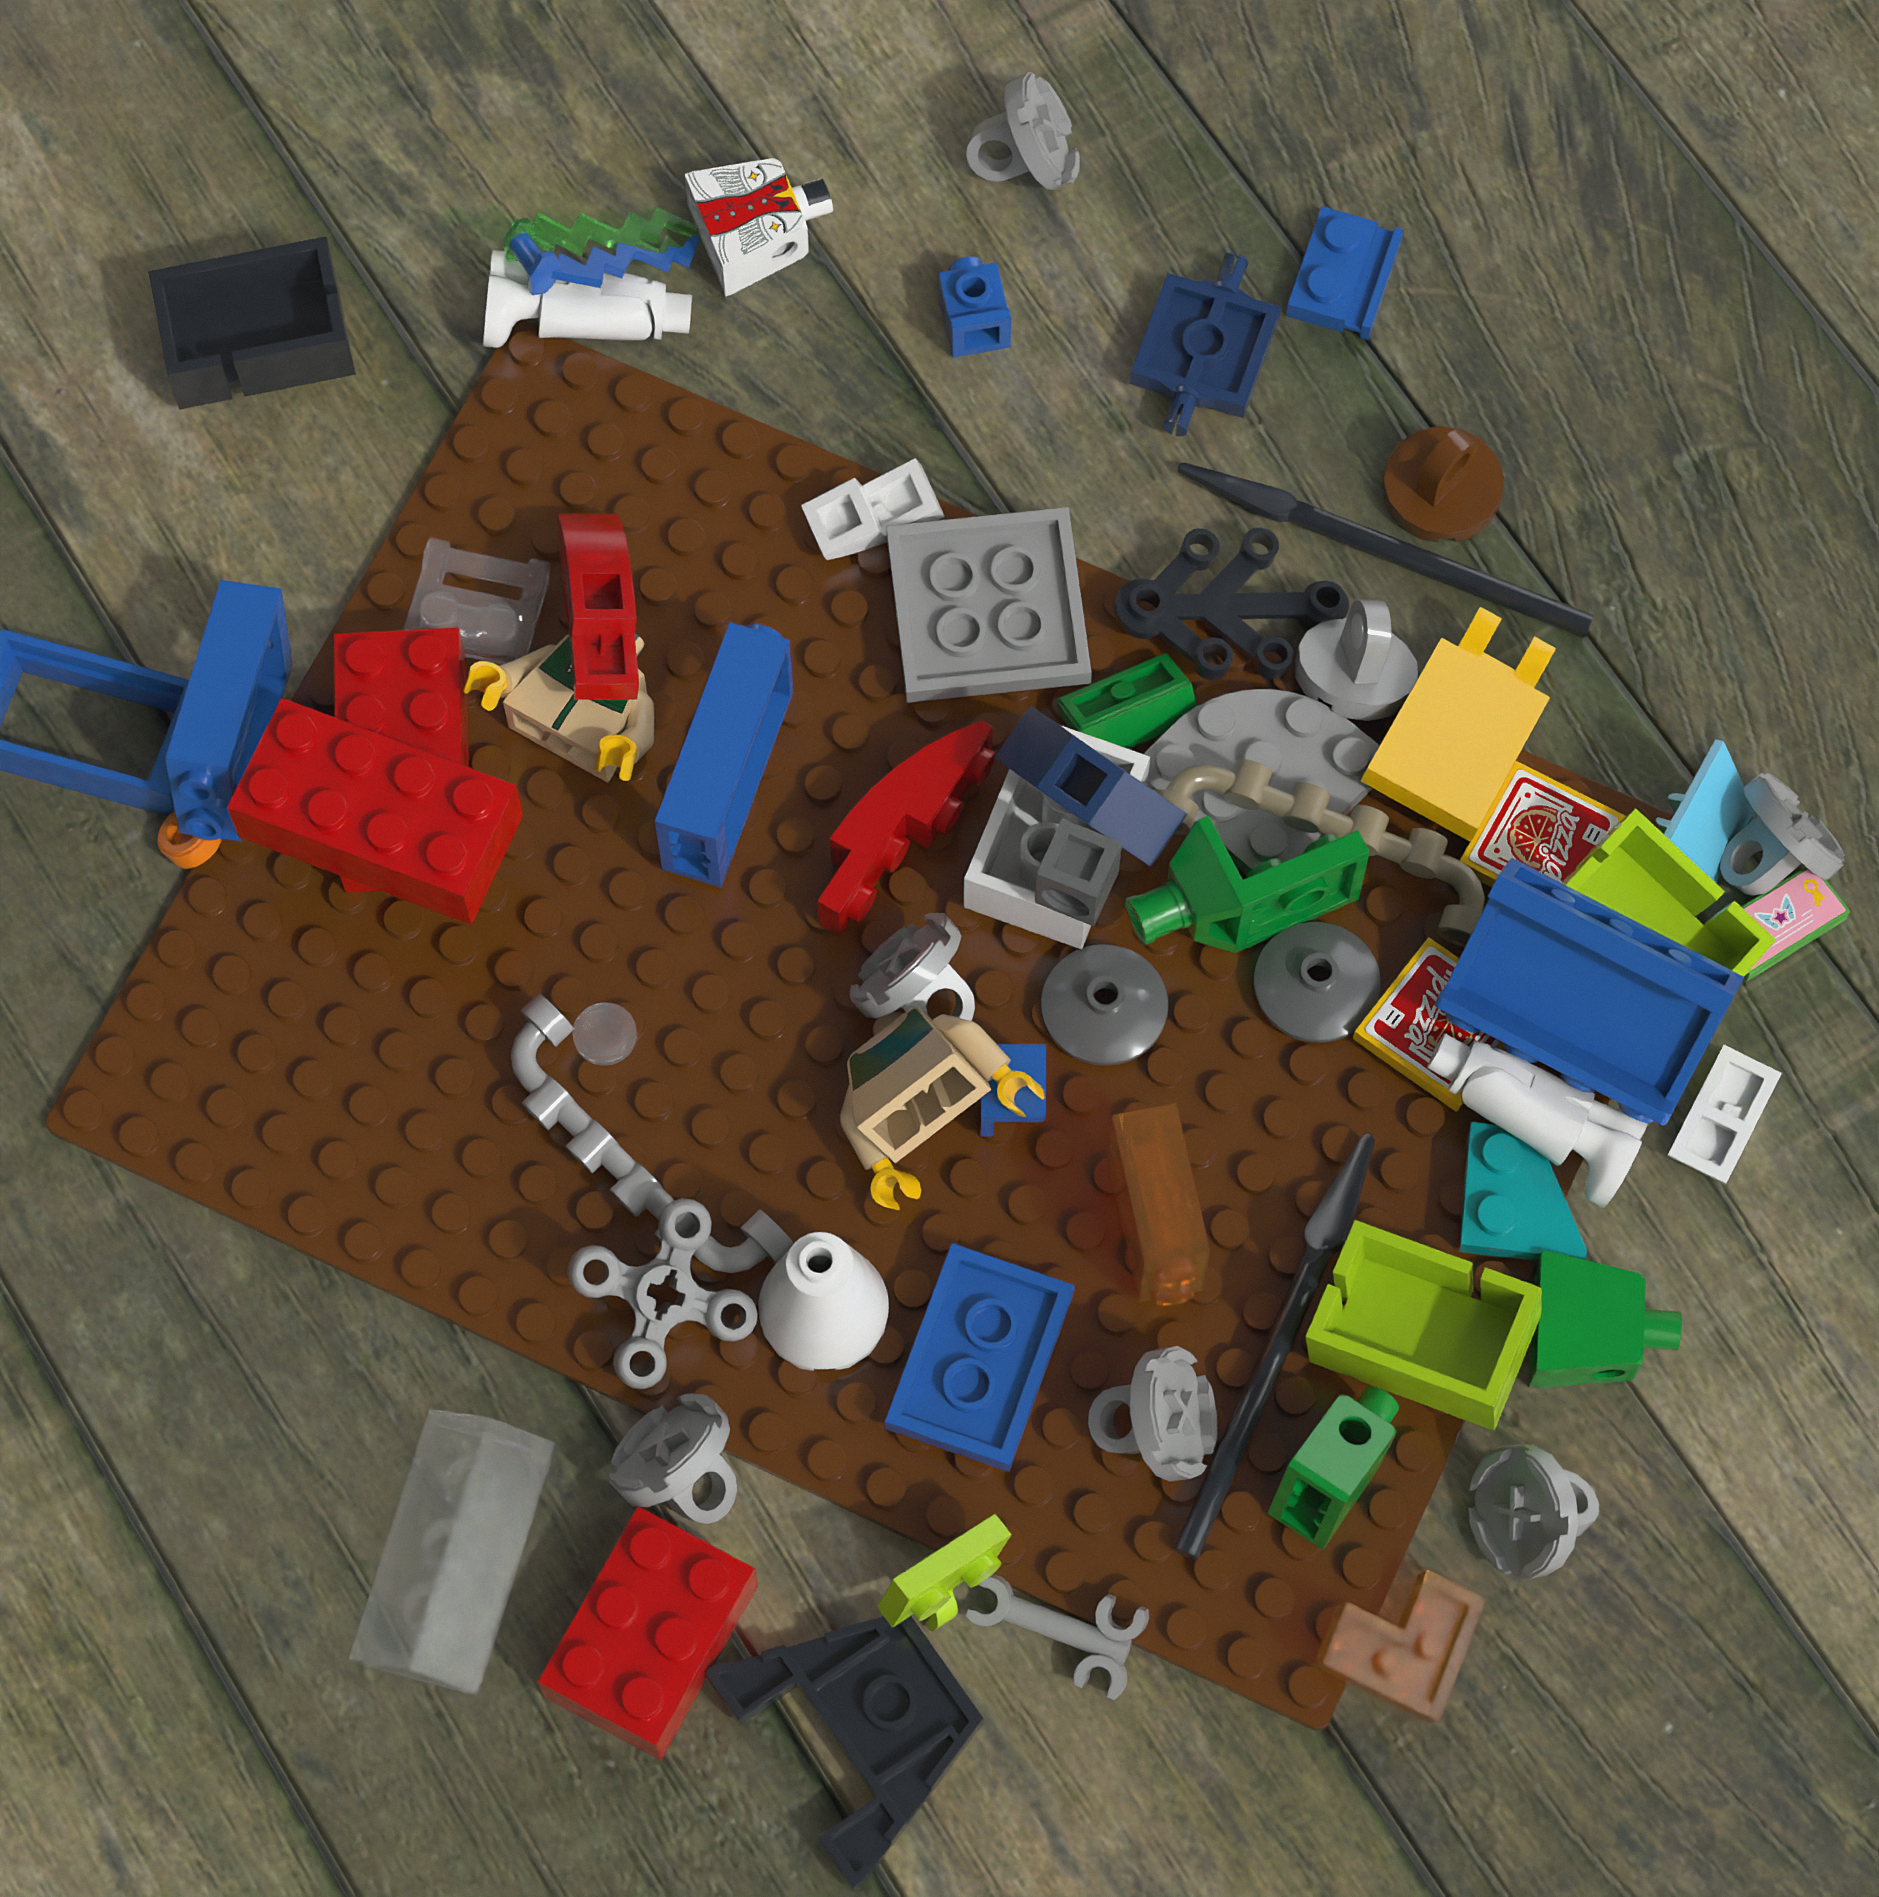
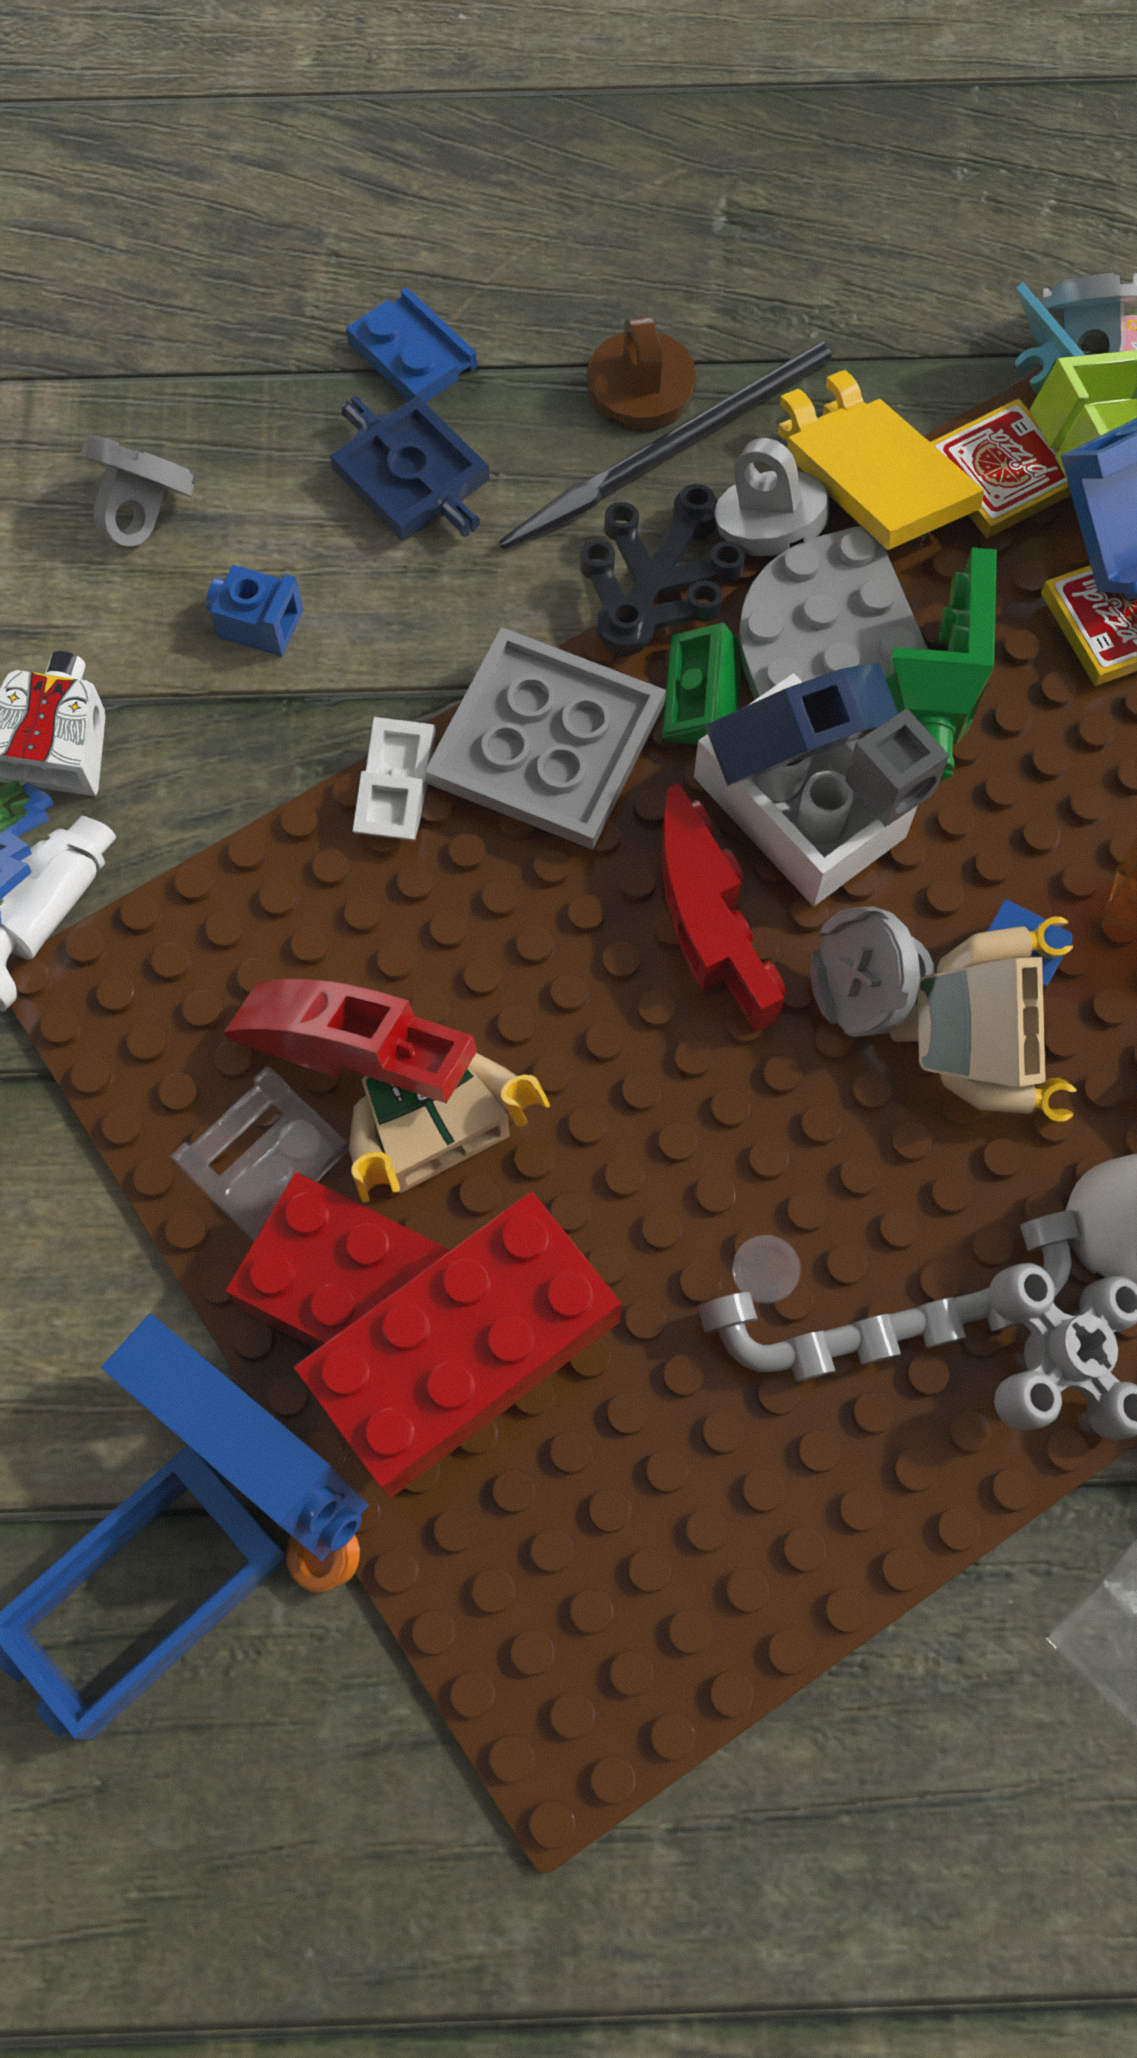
camera: 60 degrees left, 0 degrees up
blue window [655,622,794,888] -> none
dark grey dish [1041,944,1168,1066] -> none
dark tan bar [1154,759,1485,948] -> none
dark grey dish [1254,922,1381,1043] -> none

